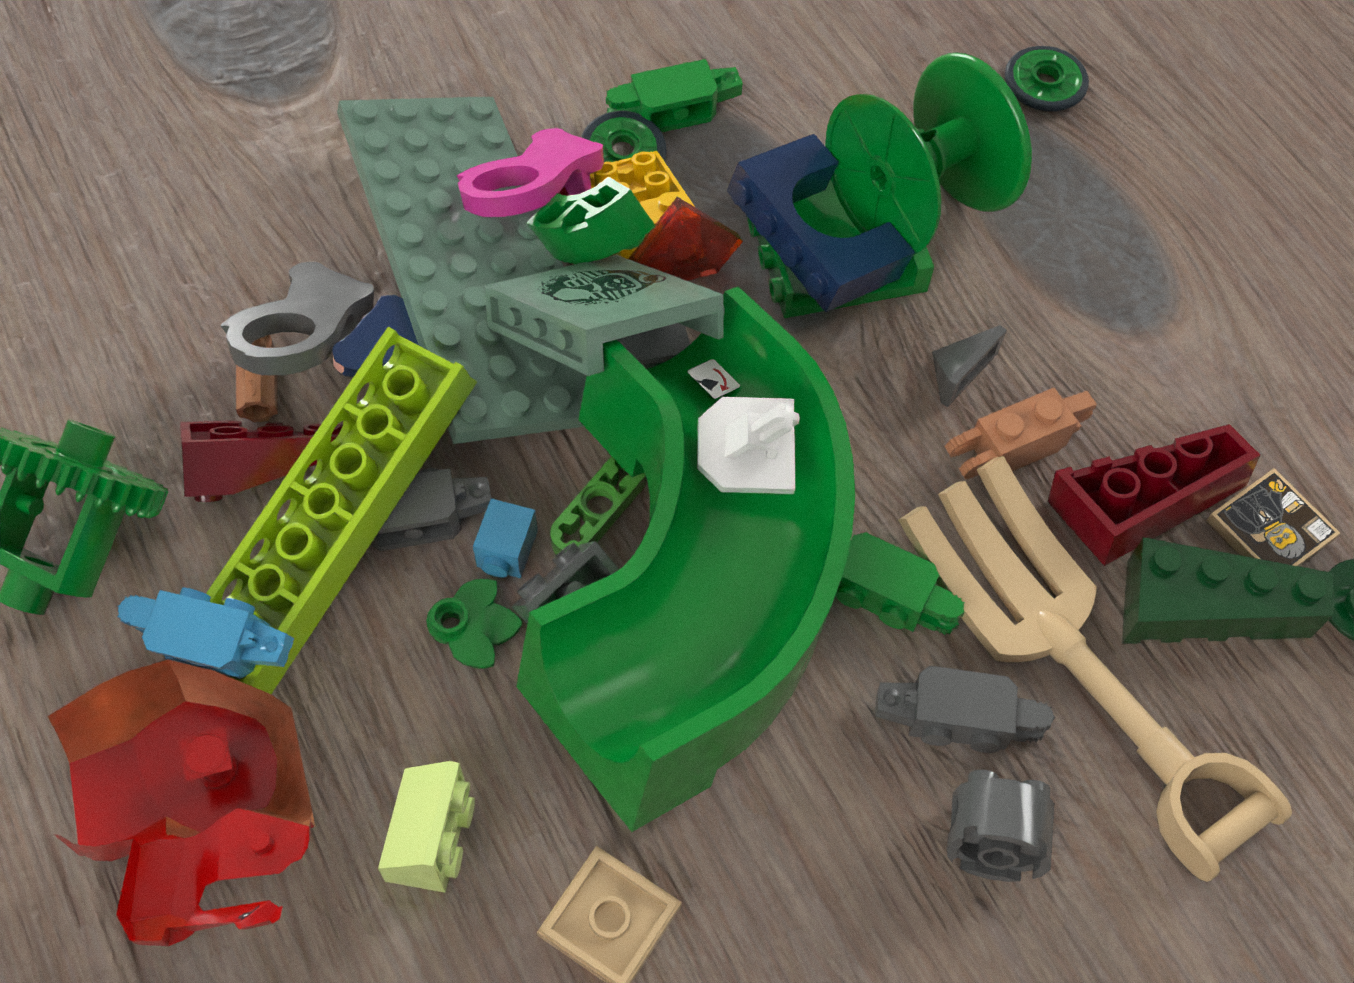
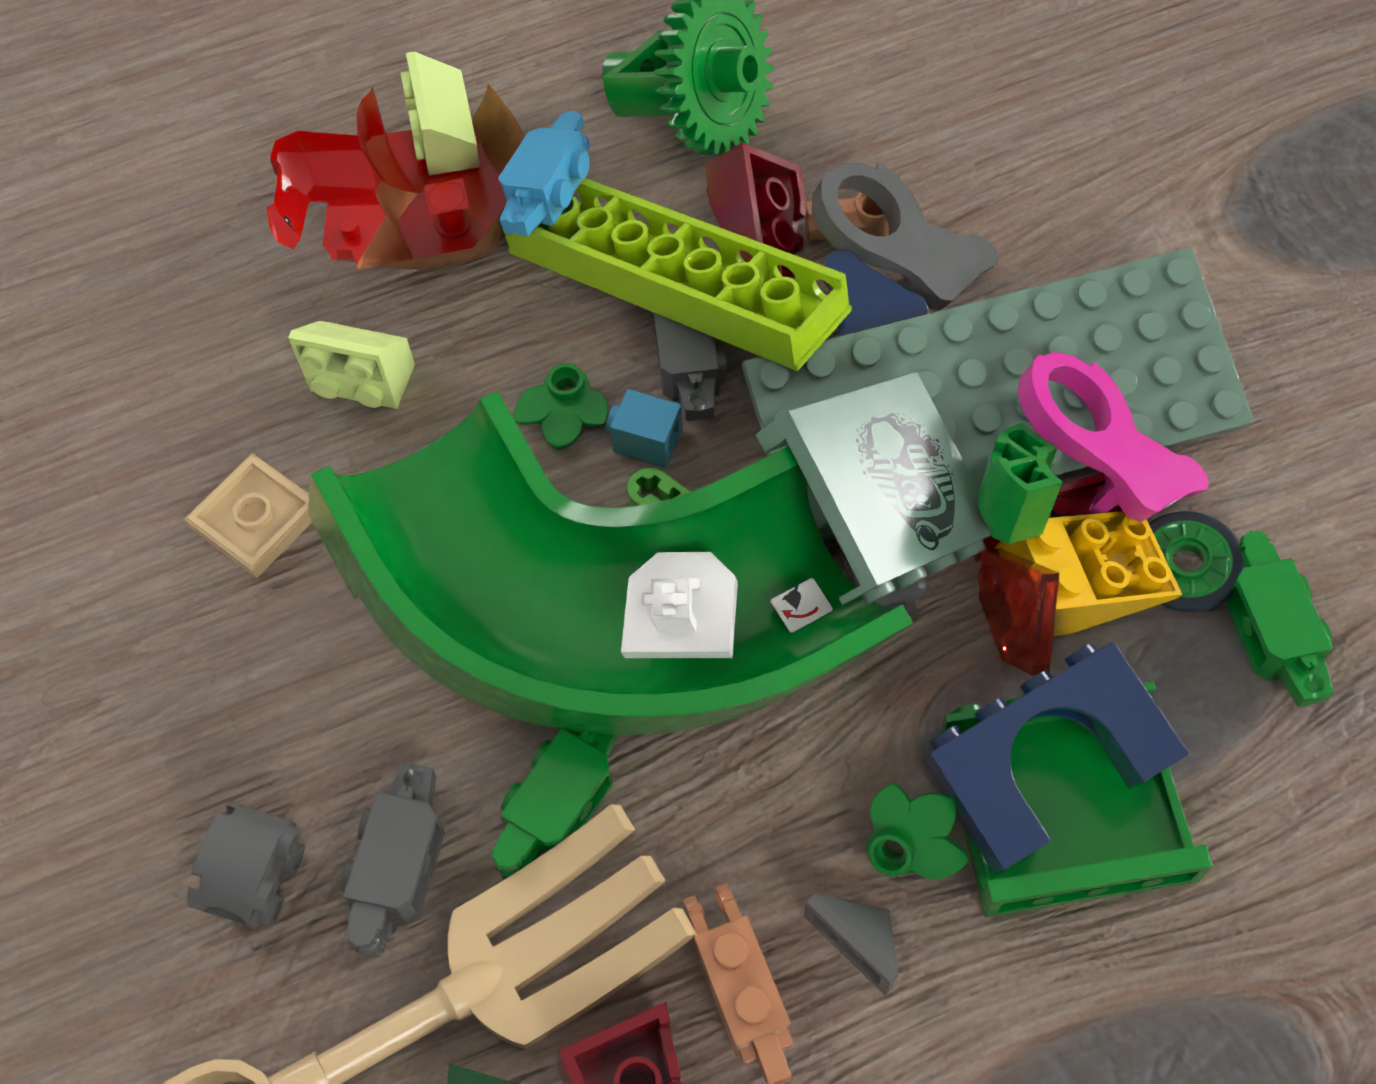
camera: 100 degrees right, 0 degrees up
dark grey brick [512,541,619,624] -> none
green piece [825,52,1032,255] -> none
none -> yellowish green slope [400,52,479,175]
none -> green plate [866,782,969,880]

